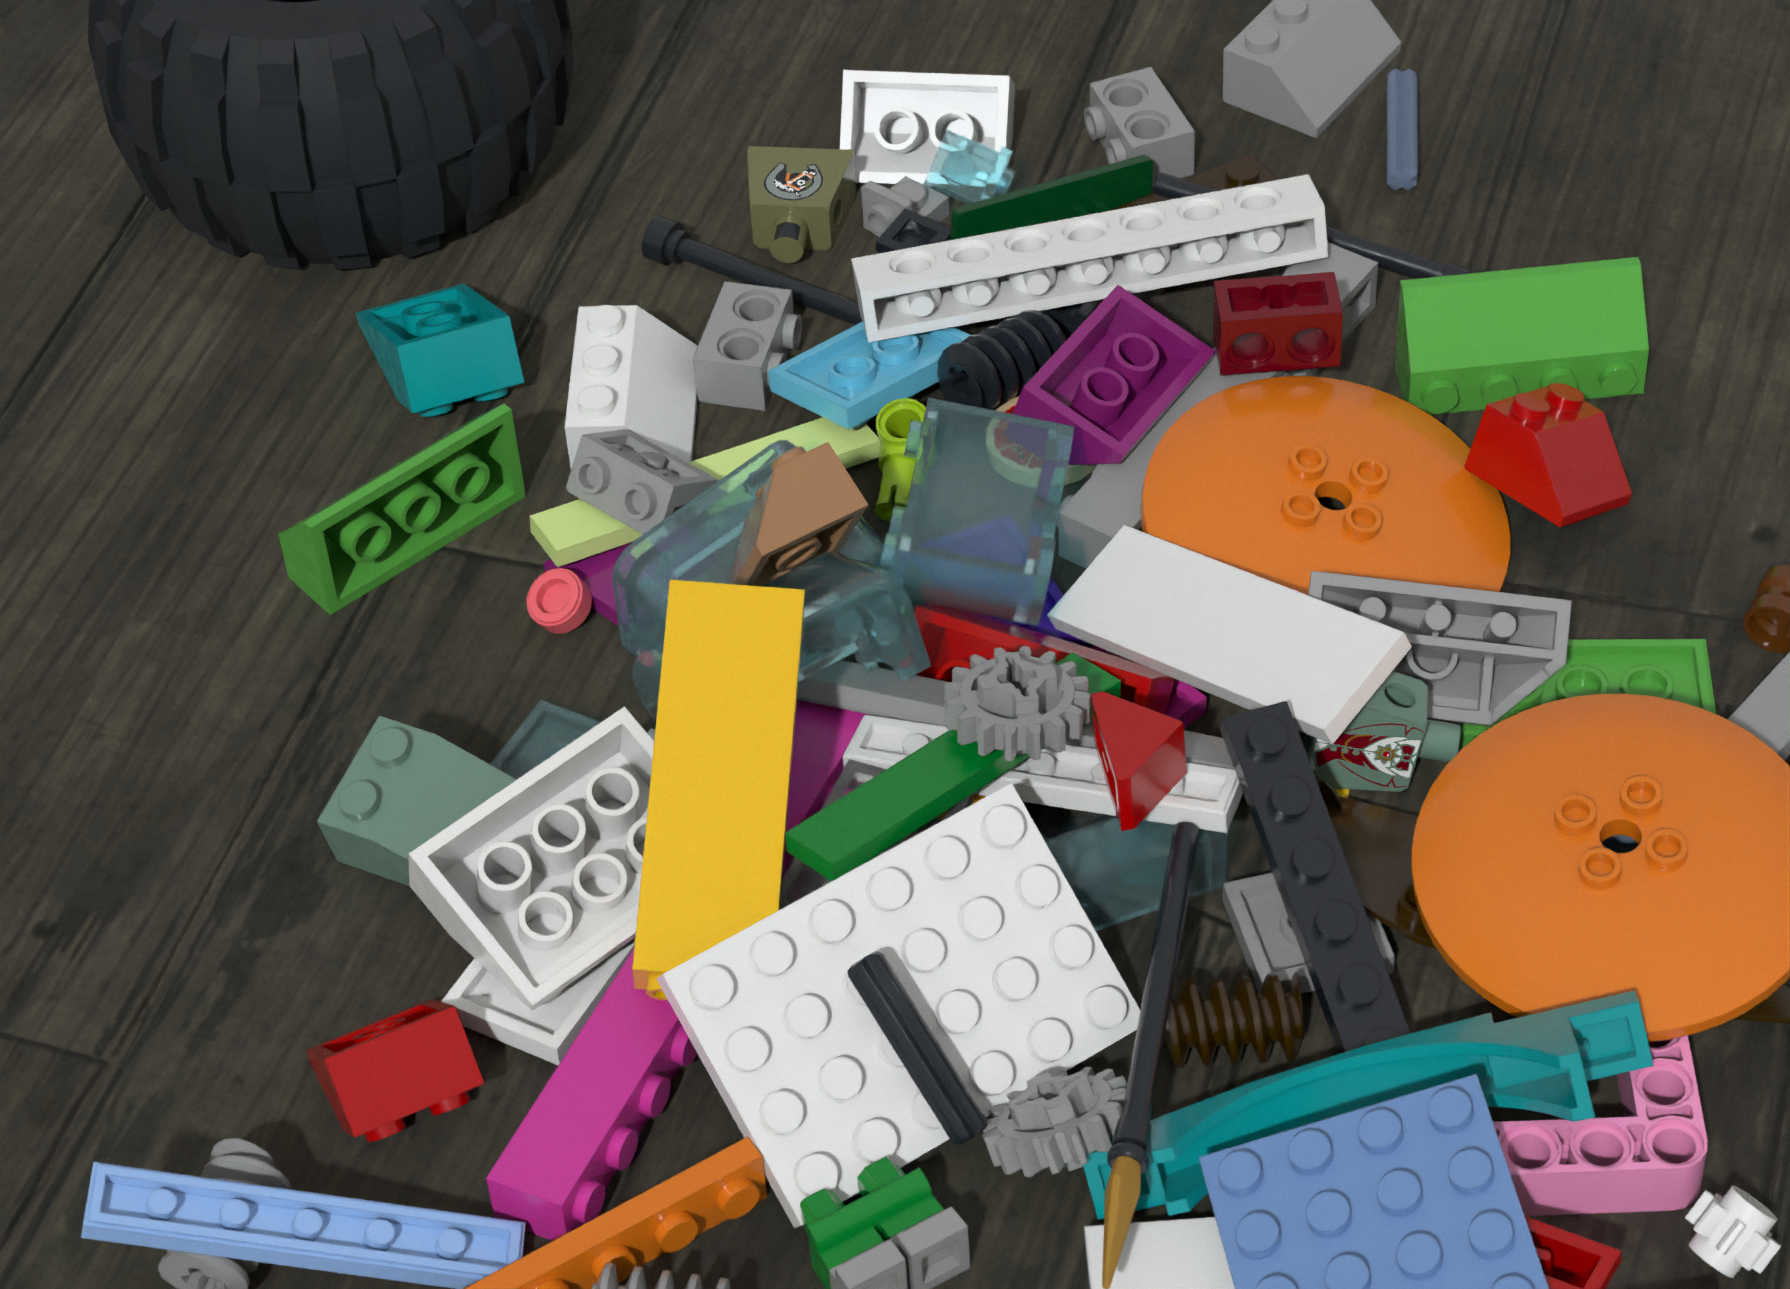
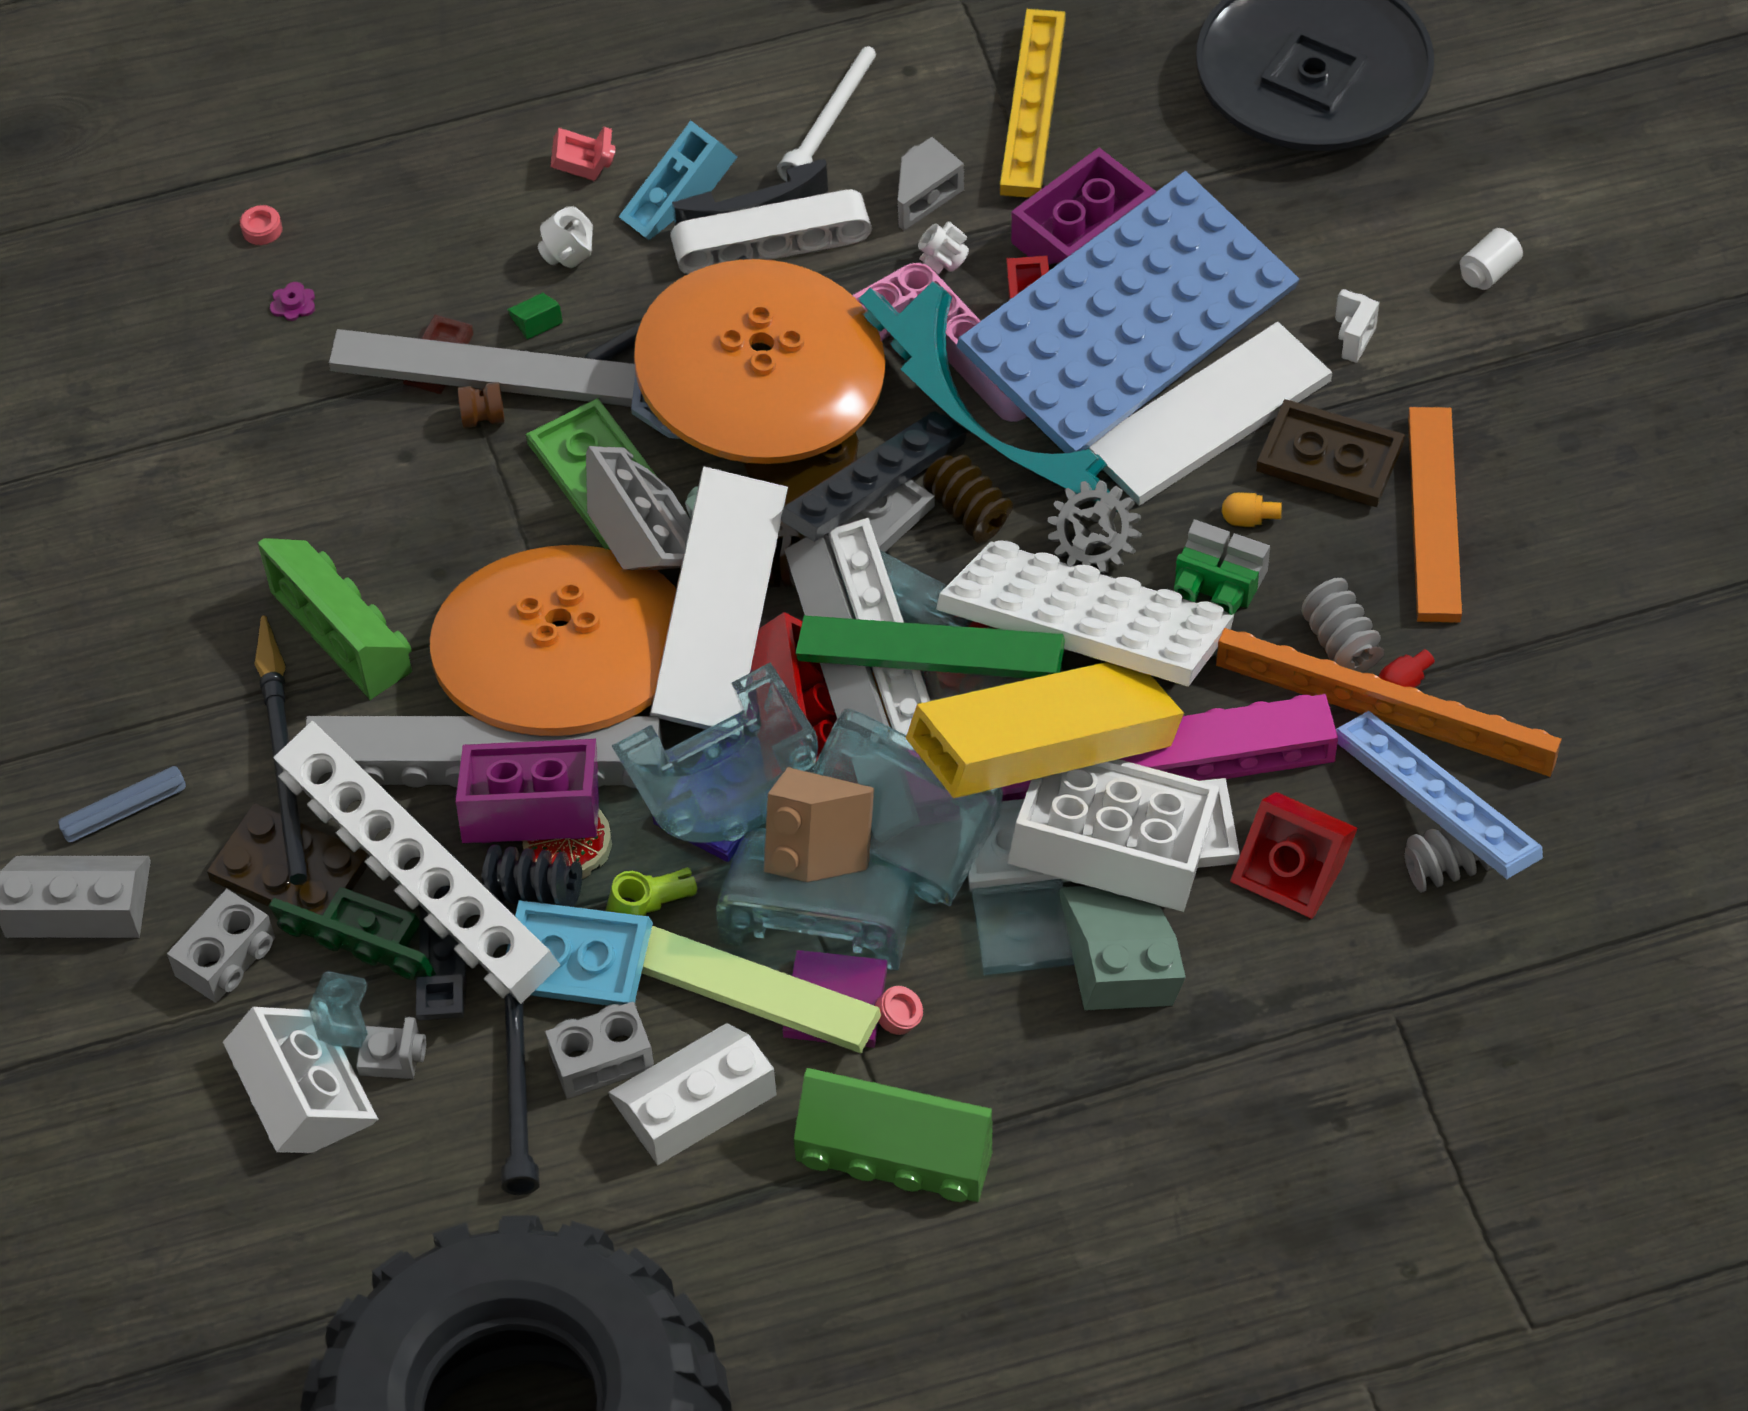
camera: 125 degrees left, 10 degrees up
teal slope [356,283,524,417] -> none
light grey bracket [566,429,718,540] -> none
olive torso [747,146,857,263] -> none
black axle [848,951,988,1145] -> none
light grey gear [944,646,1090,761] -> none
red slope [1090,692,1187,831] -> none
black piece [1102,822,1200,1289] -> none
dark red brick [1213,272,1343,375] -> none
red slope [1464,383,1632,527] -> none

